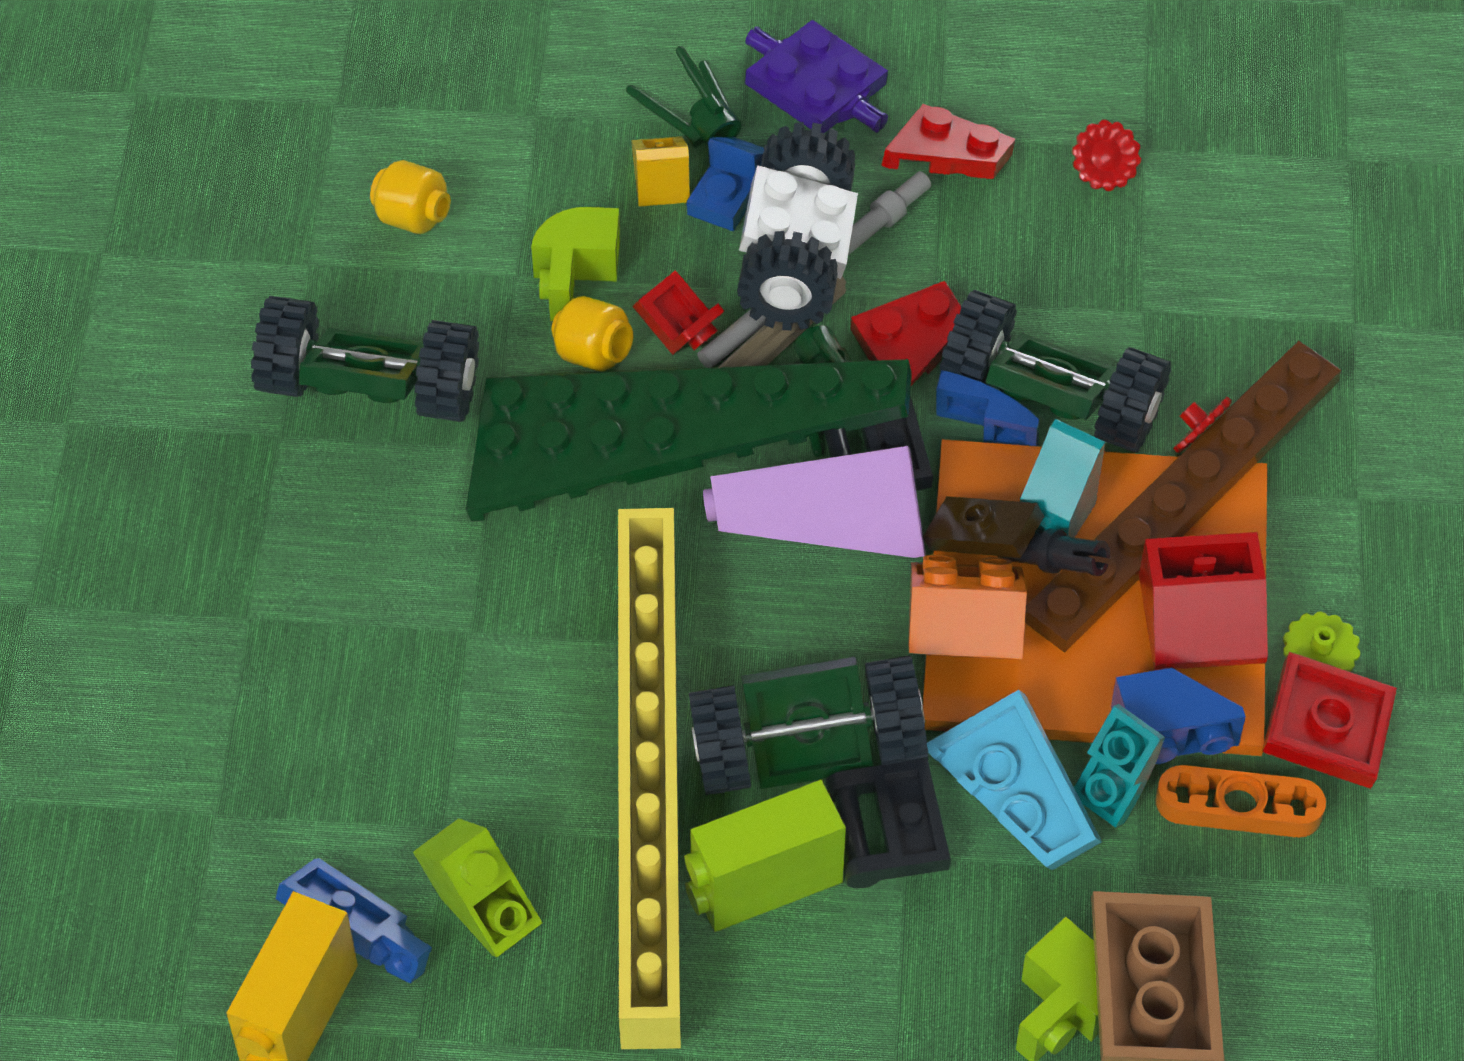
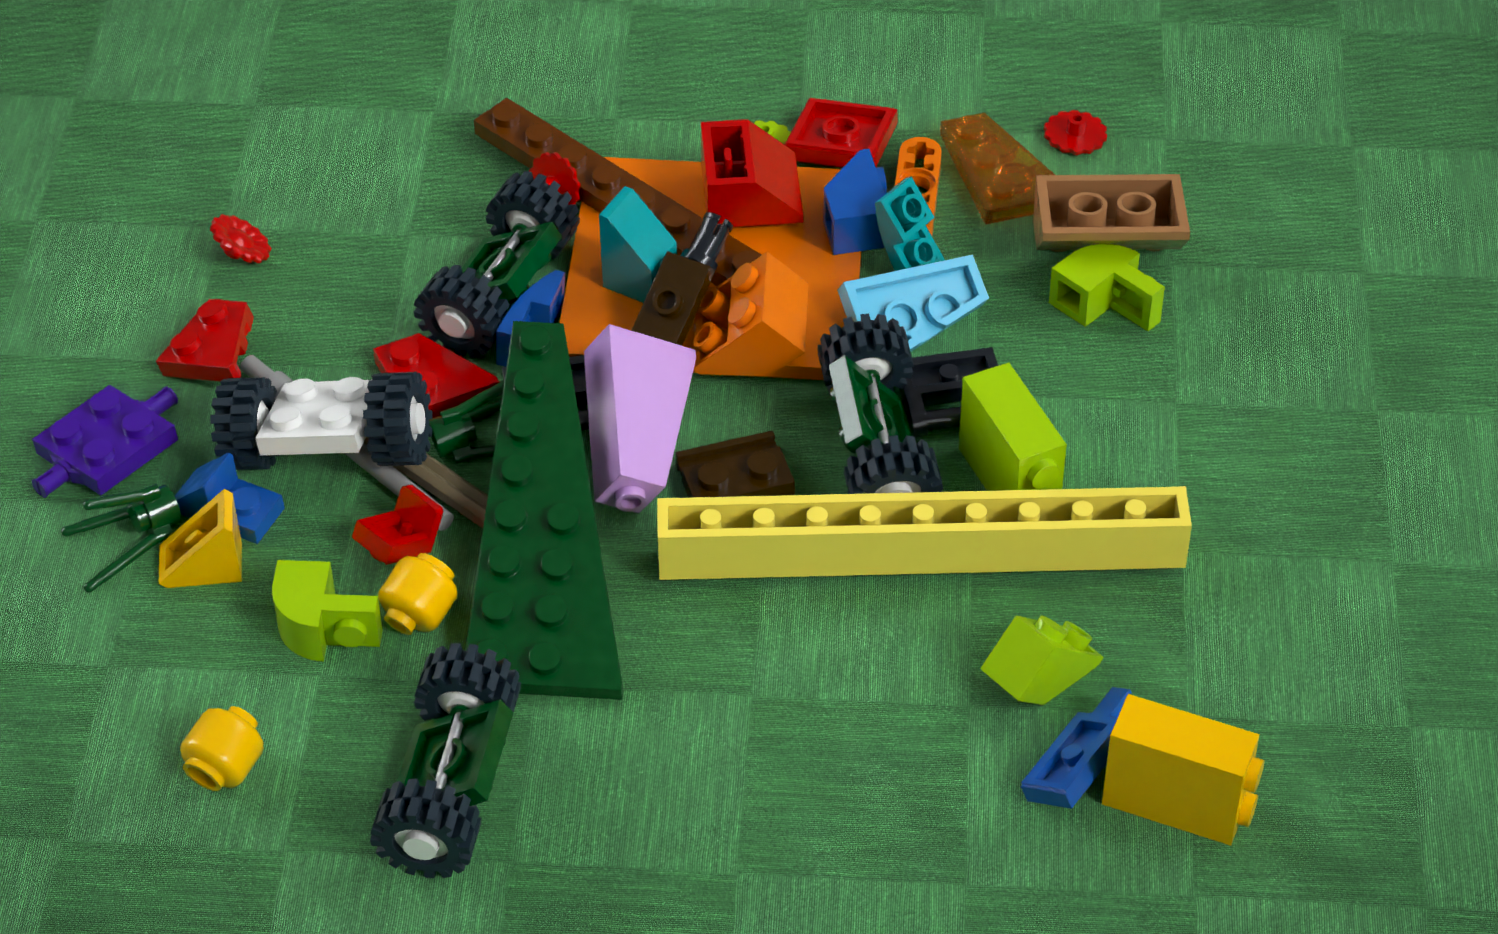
camera: 90 degrees left, 10 degrees down
none -> dark brown plate [675,430,795,498]
none -> clear orange wing [940,113,1055,225]
none -> red piece [1044,110,1107,156]

